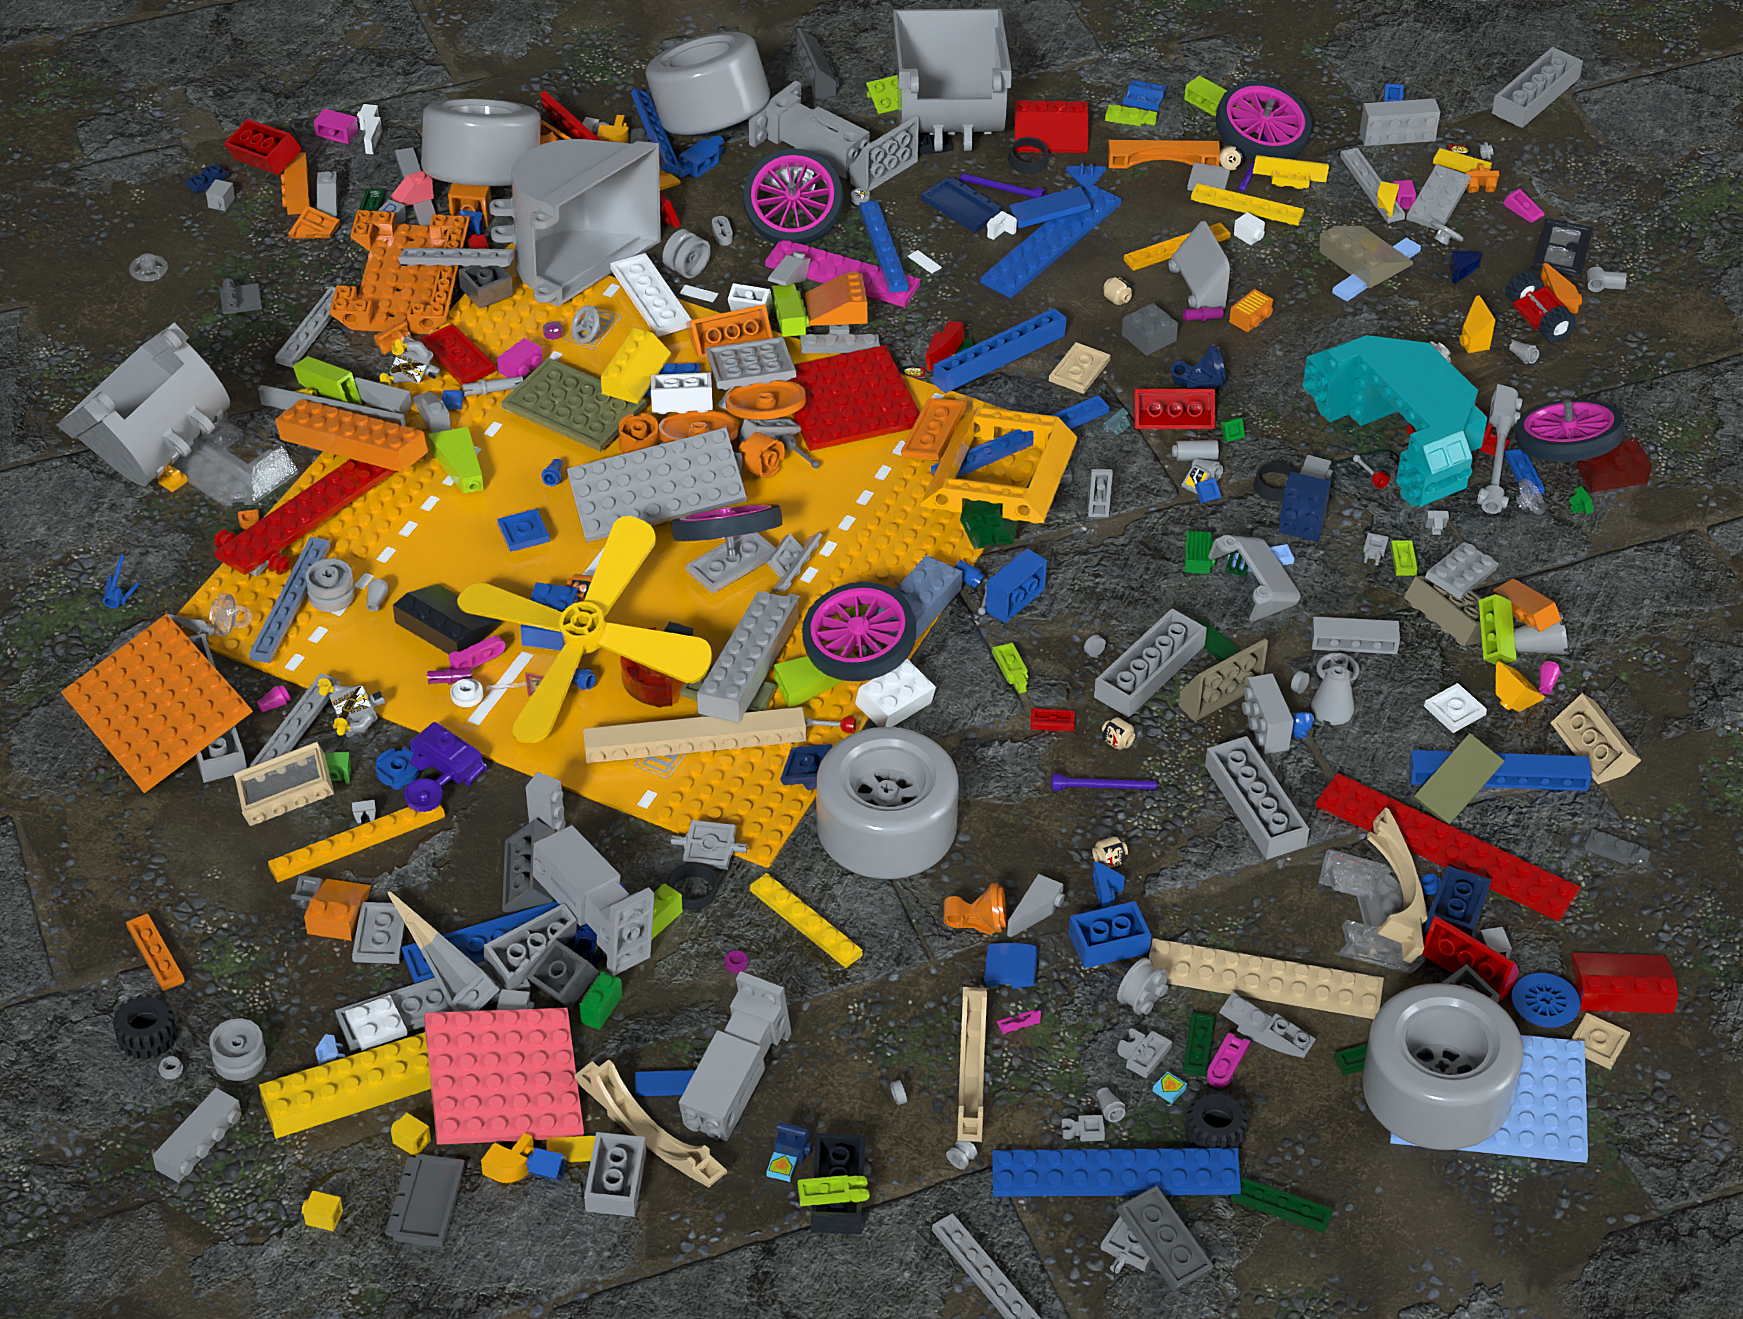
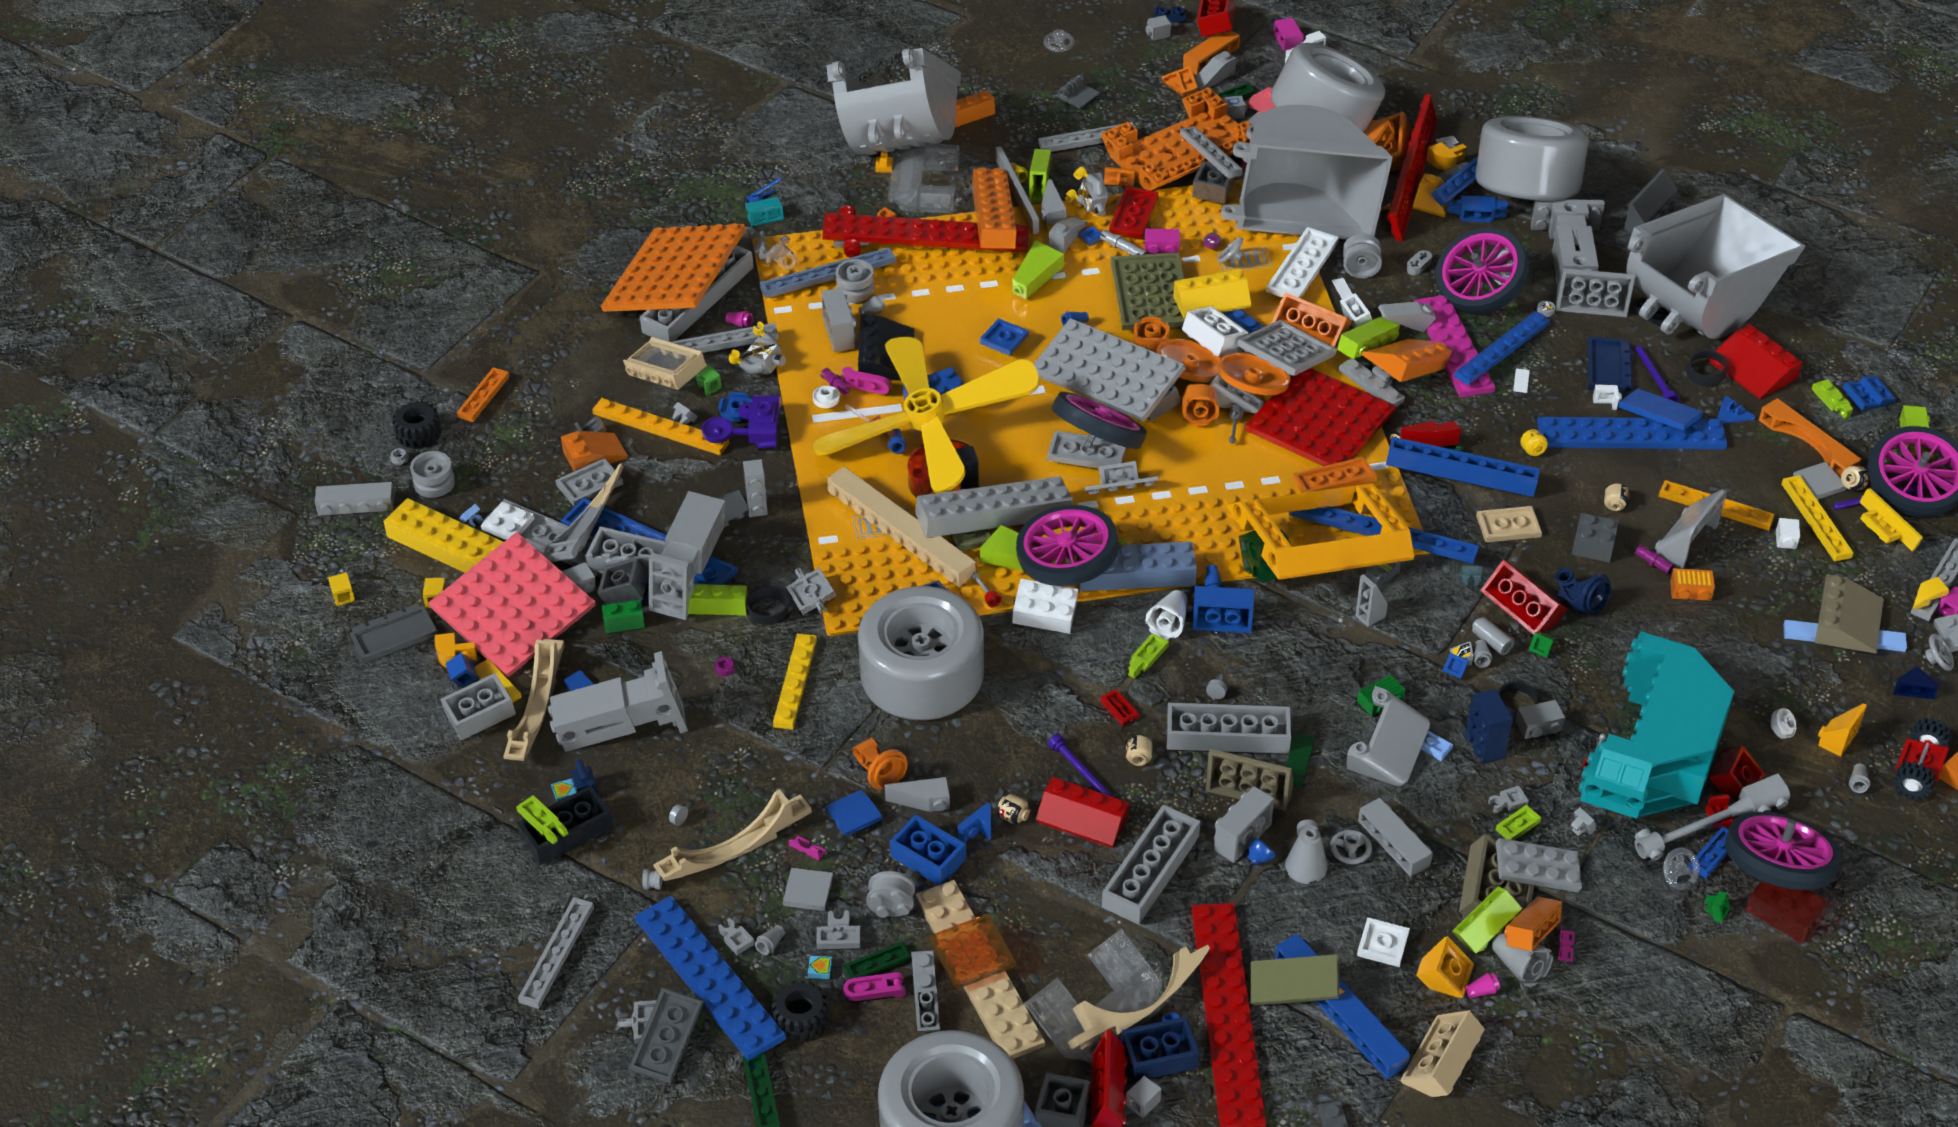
camera: 55 degrees right, 0 degrees up
none -> teal hinge [745,197,784,226]
none -> light grey tile [783,868,833,911]
none -> light grey brick [821,288,857,352]
none -> clear orange plate [929,913,1016,989]
none -> red slope [1036,776,1129,848]
none -> white cone [1145,590,1188,640]
none -> yellow head [1520,429,1548,456]

